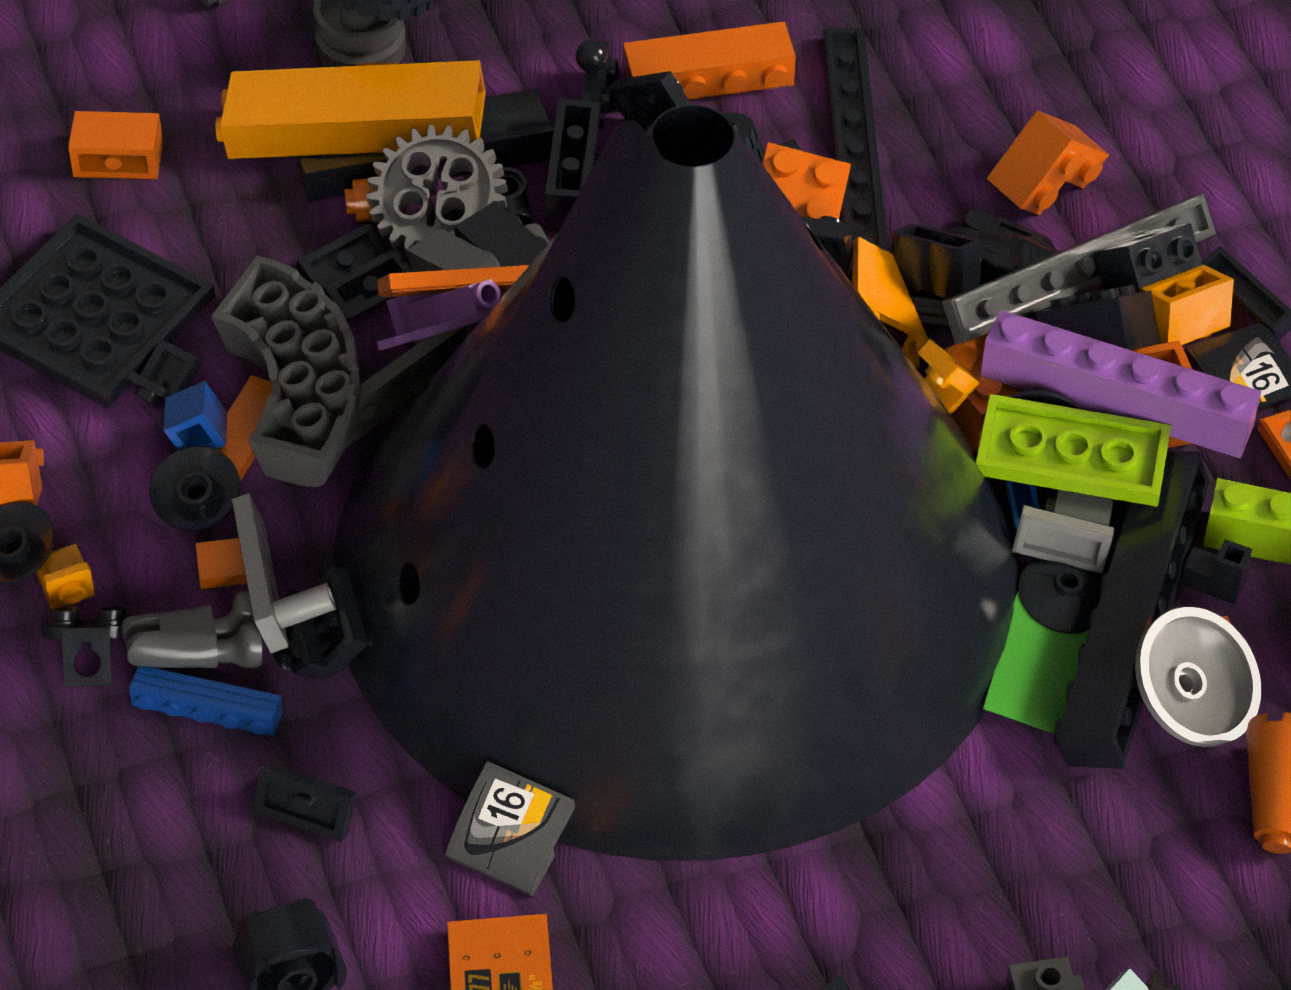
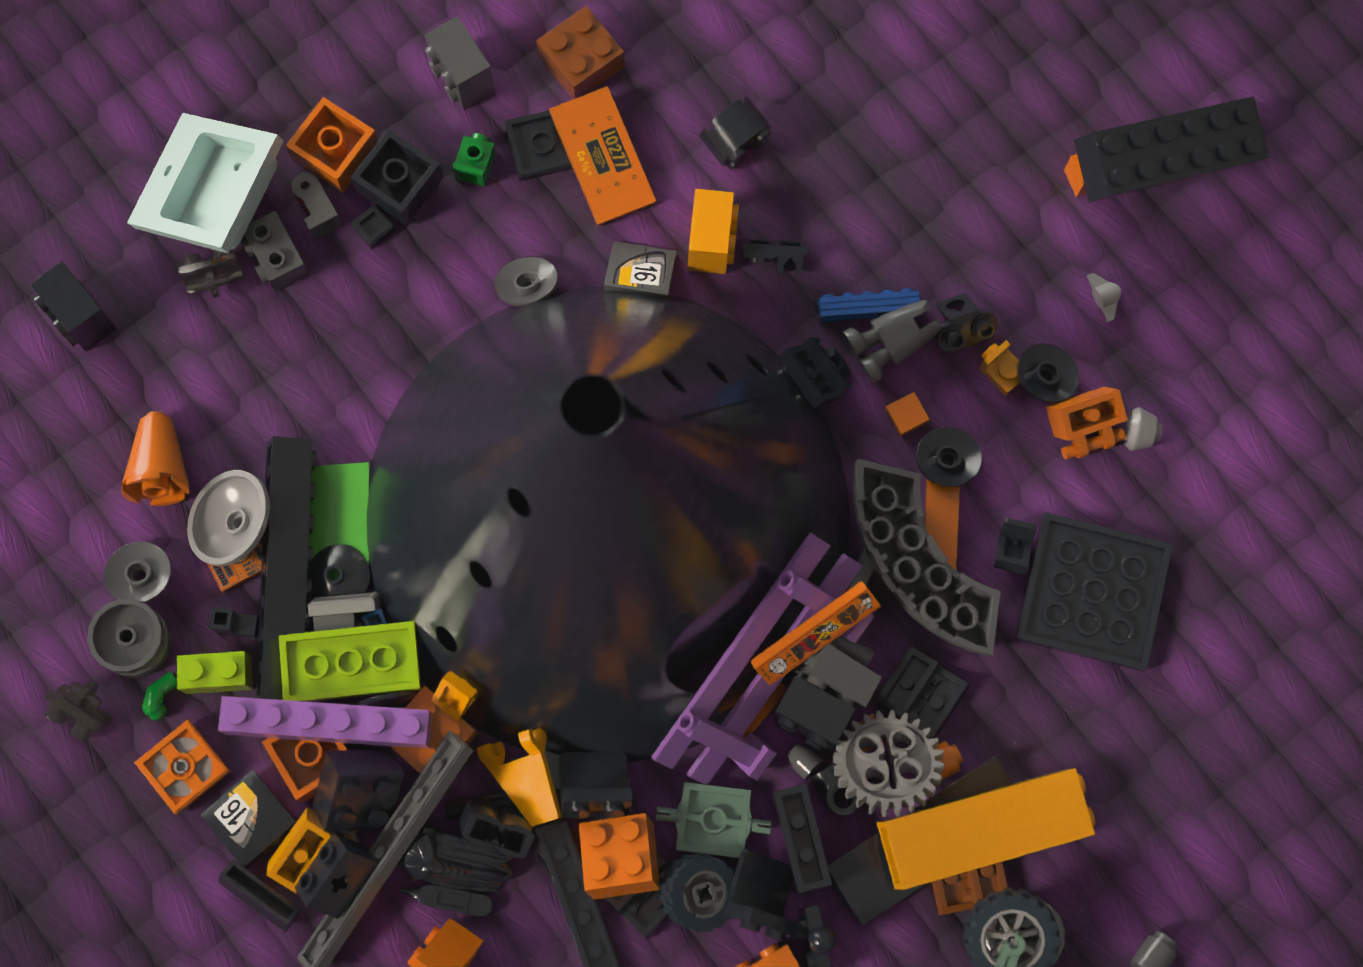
camera: 160 degrees right, 25 degrees up
orange brick [68,111,163,180] -> none
blue brick [163,381,227,451] -> none
light grey piece [232,493,336,653] -> none
none -> dark grey dish [494,257,558,306]
none -> light orange brick [688,189,739,274]

